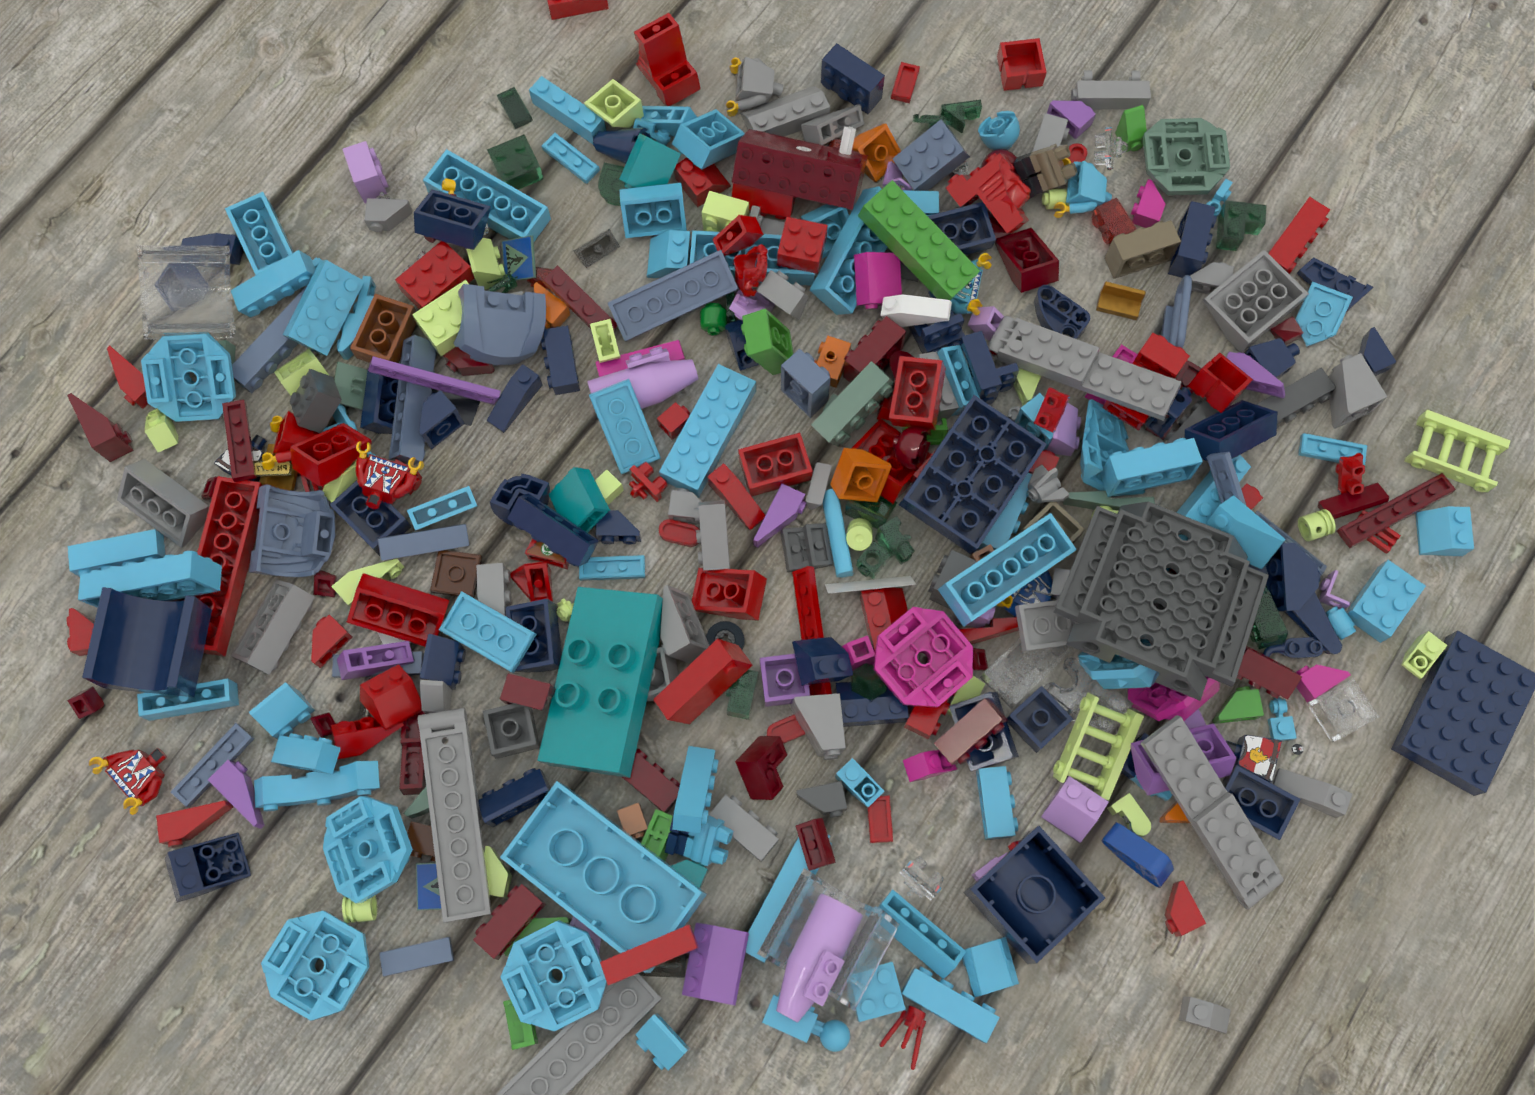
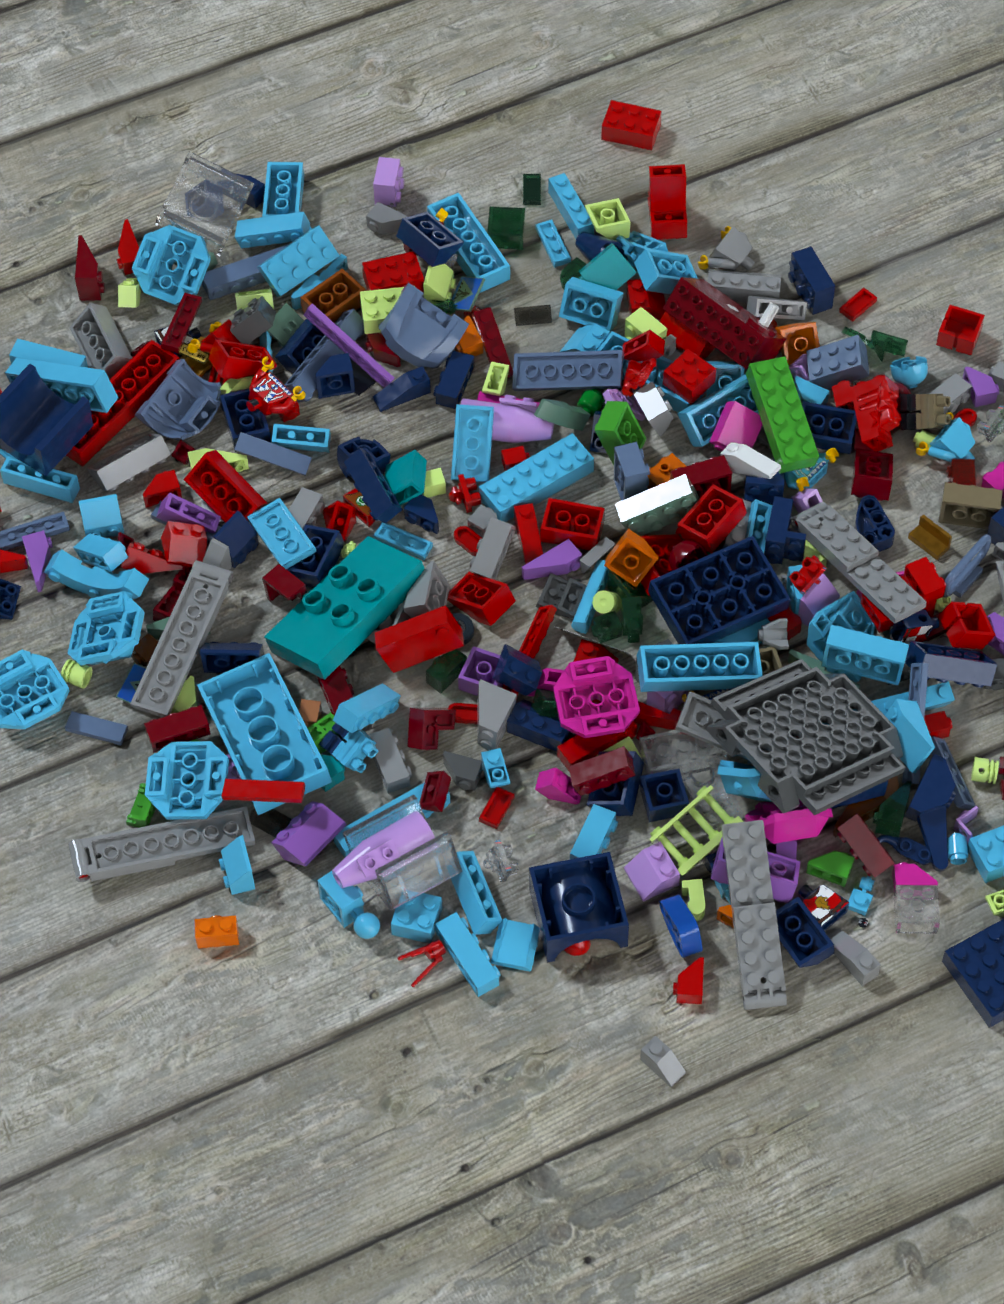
camera: 30 degrees right, 15 degrees down
reddish brown tile [430,550,482,598] -> none
dark grey brick [483,703,540,759] -> none
none -> sand green slope [534,399,591,431]

